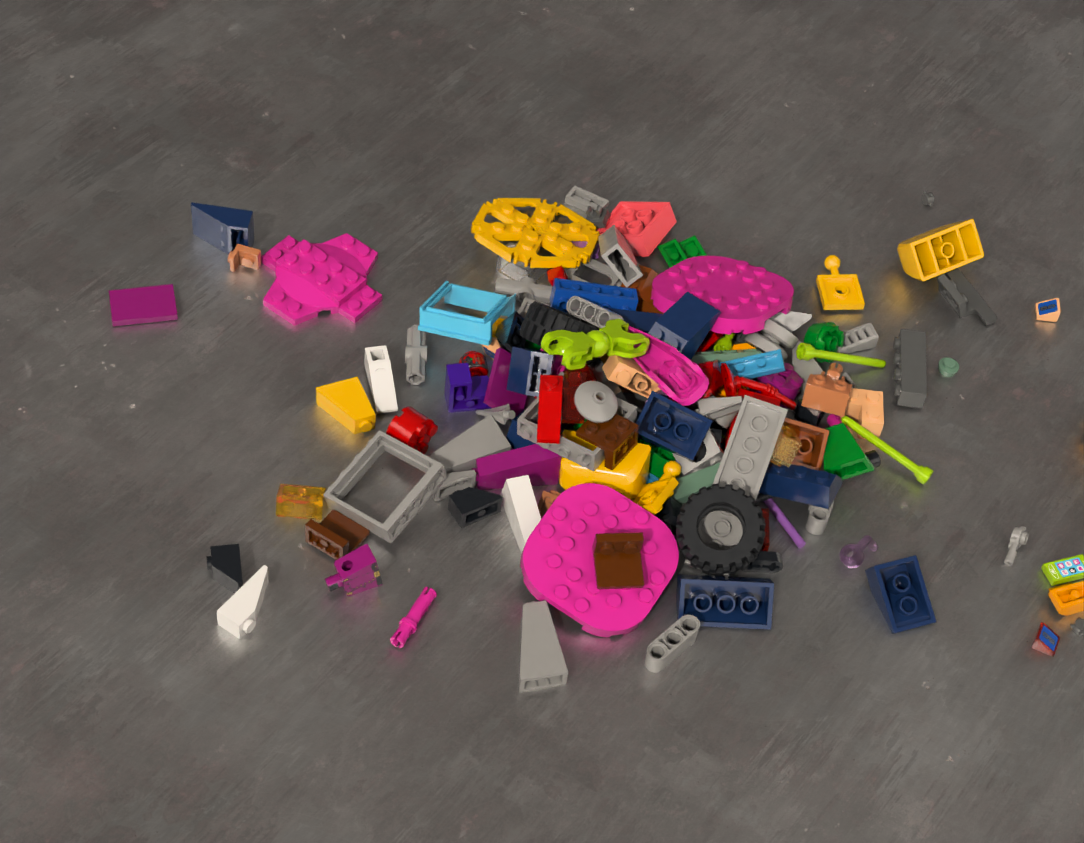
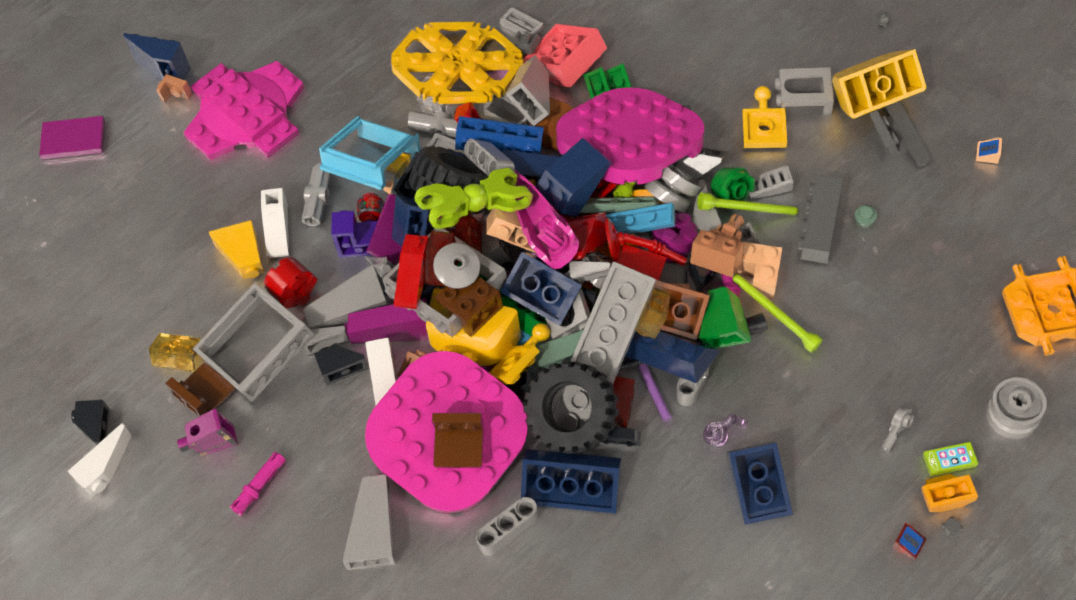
camera: 20 degrees right, 10 degrees up
none -> light grey panel [775,67,834,114]

